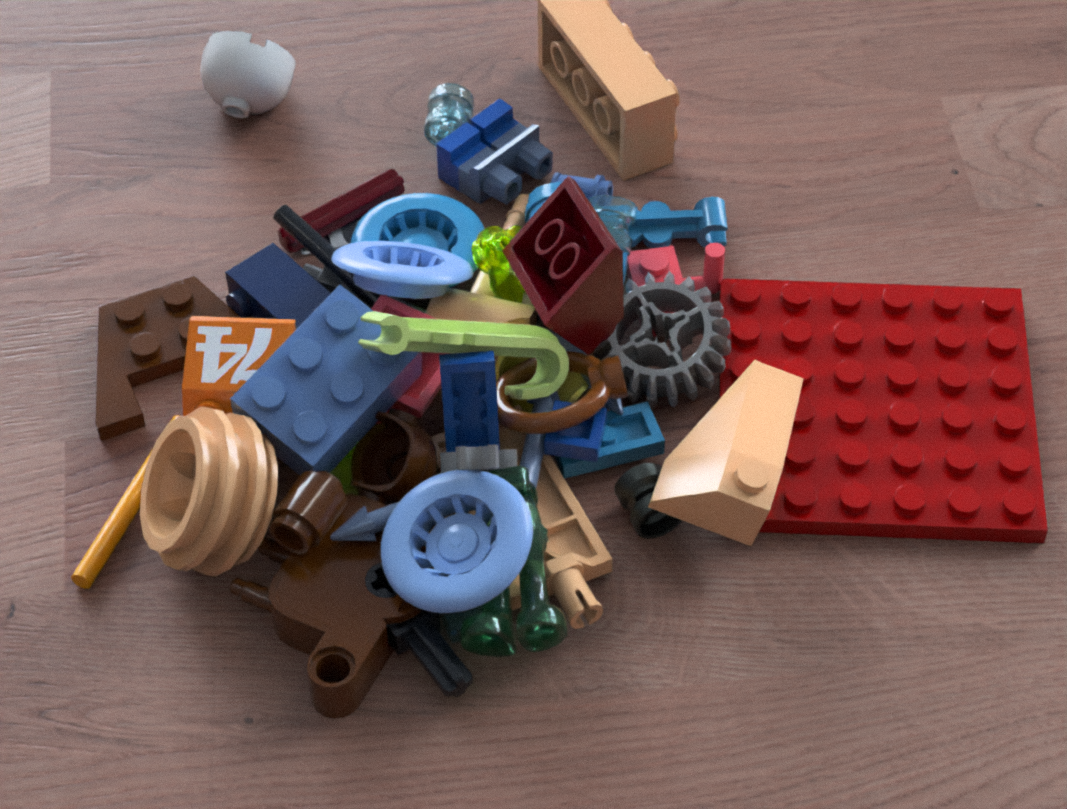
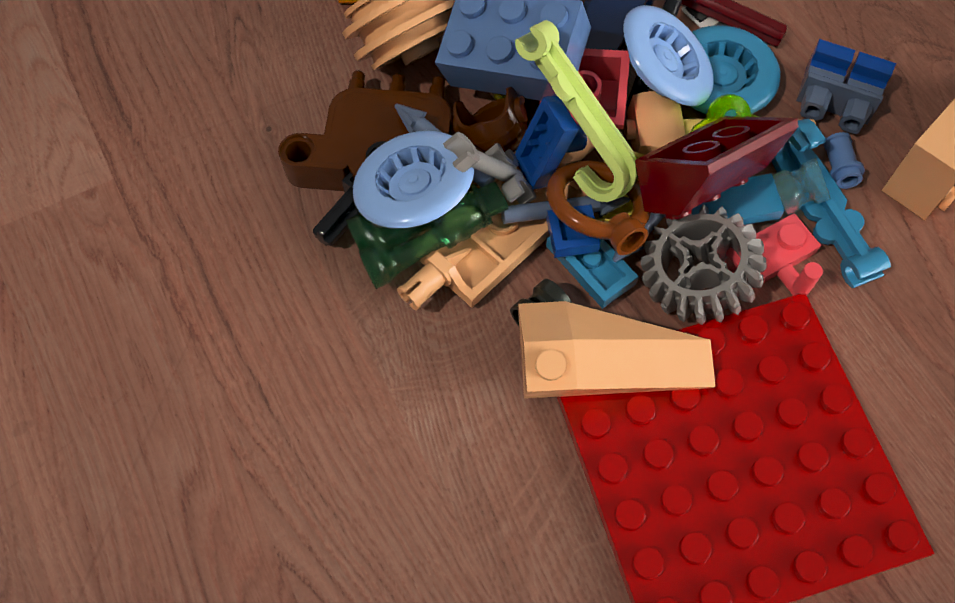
camera: 70 degrees right, 15 degrees up
reddish brown brick [270,471,347,554] -> none
clear light blue wheel [424,83,475,146] -> none

